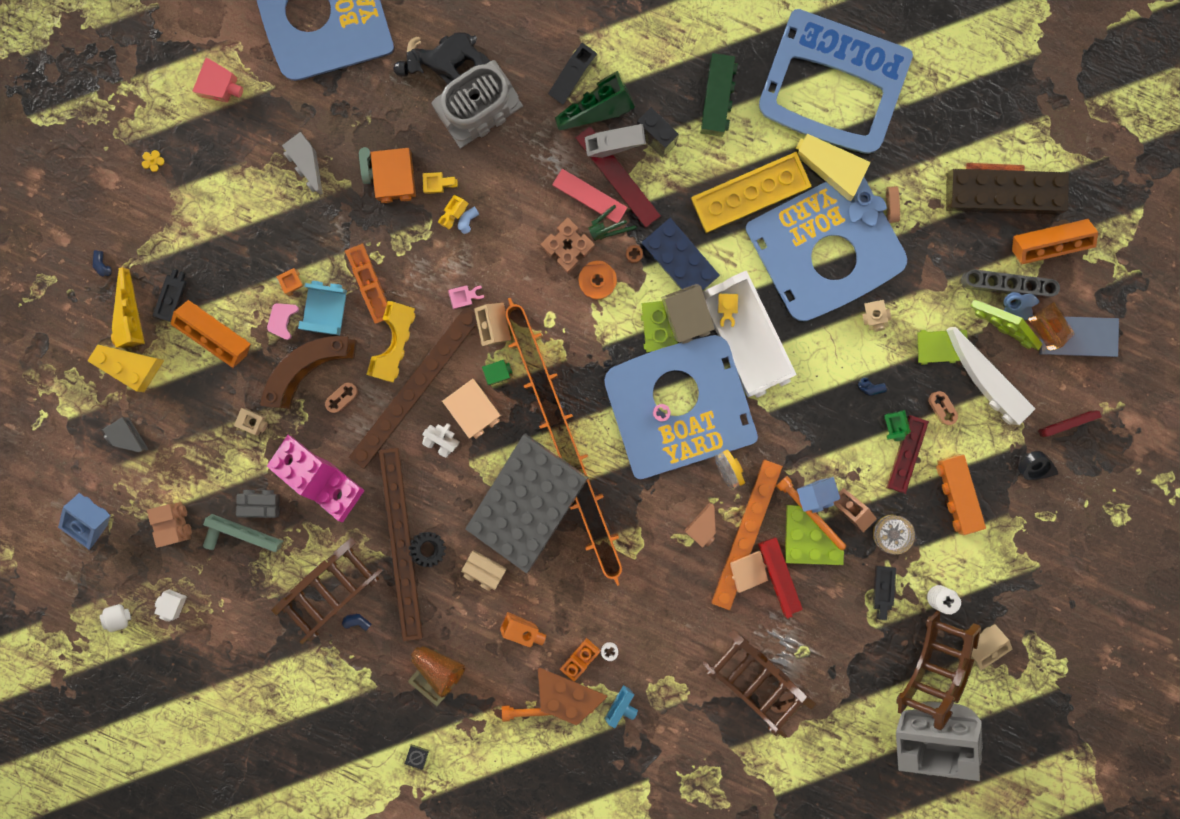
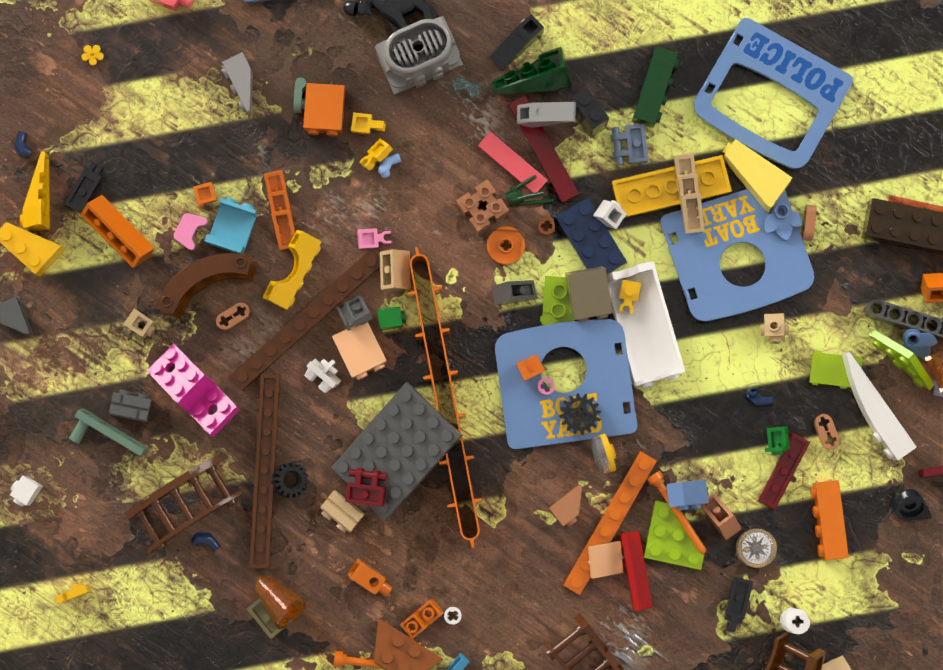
camera: 10 degrees right, 5 degrees down
nougat brick [147,502,192,548] -> none
none -> yellow plate [54,582,91,604]
none -> dark grey plate [336,294,373,331]
none -> dark red plate [345,468,388,507]
none -> clear light blue piece [453,76,481,98]
none -> dark grey slope [492,280,537,305]
none -> orange panel [516,355,545,382]
none -> black gear [559,393,601,435]
none -> white brick [593,200,627,229]
none -> sand blue plate [611,124,649,166]
none -> tan slope [674,153,705,234]

